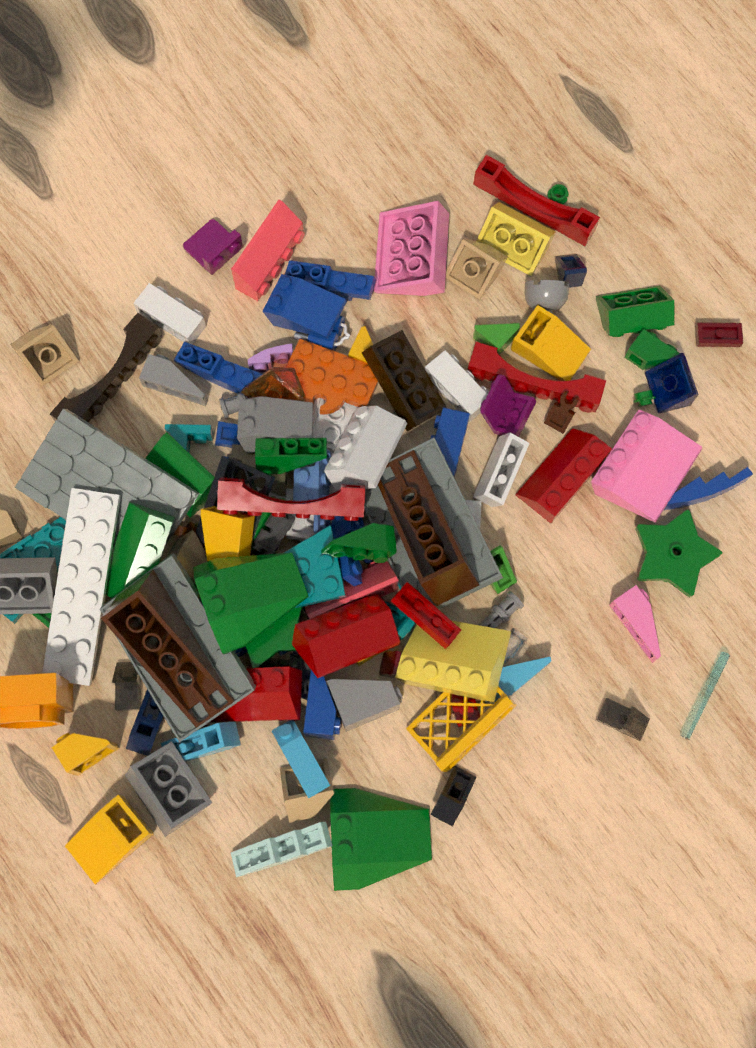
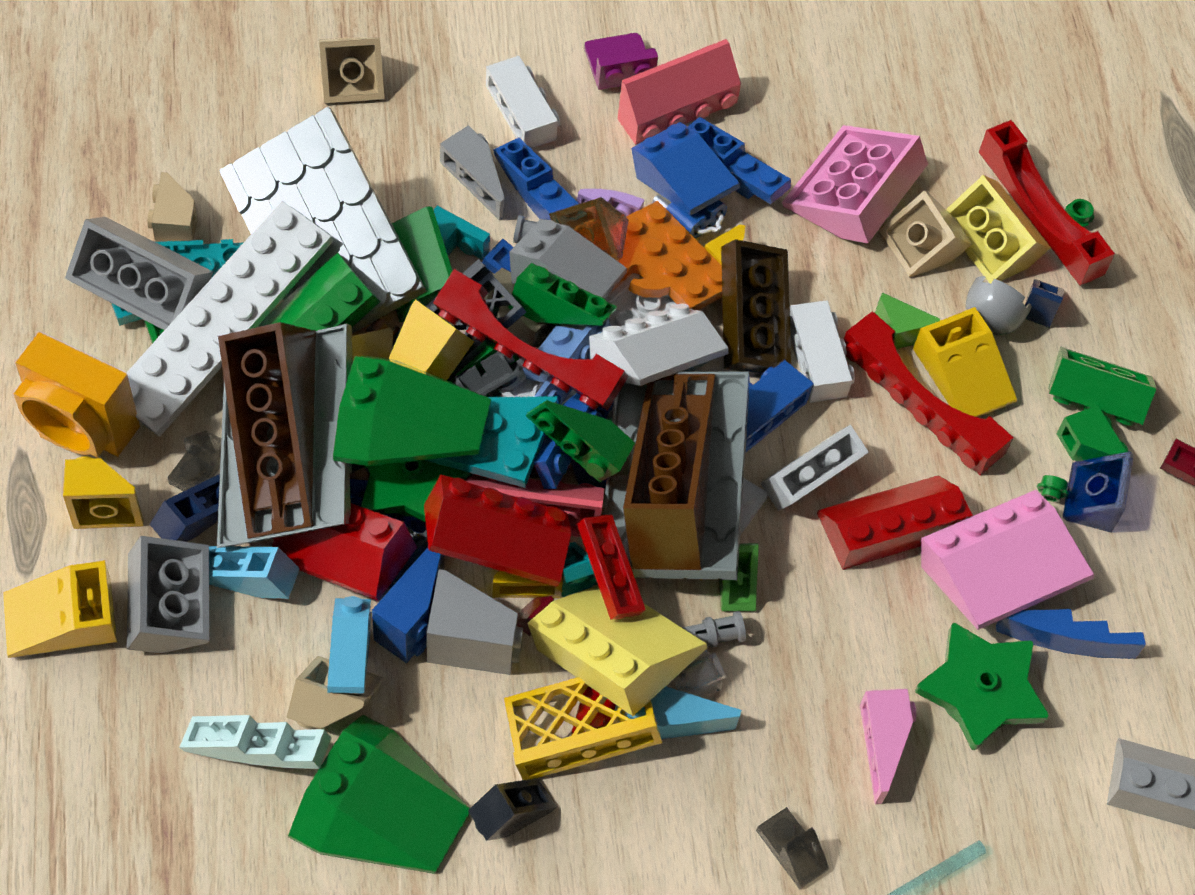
camera: 25 degrees right, 15 degrees down
dark brown arch [50,312,162,423] -> none
magenta bracket [480,374,536,437] -> none
reddish brown plate [544,390,579,434] -> none

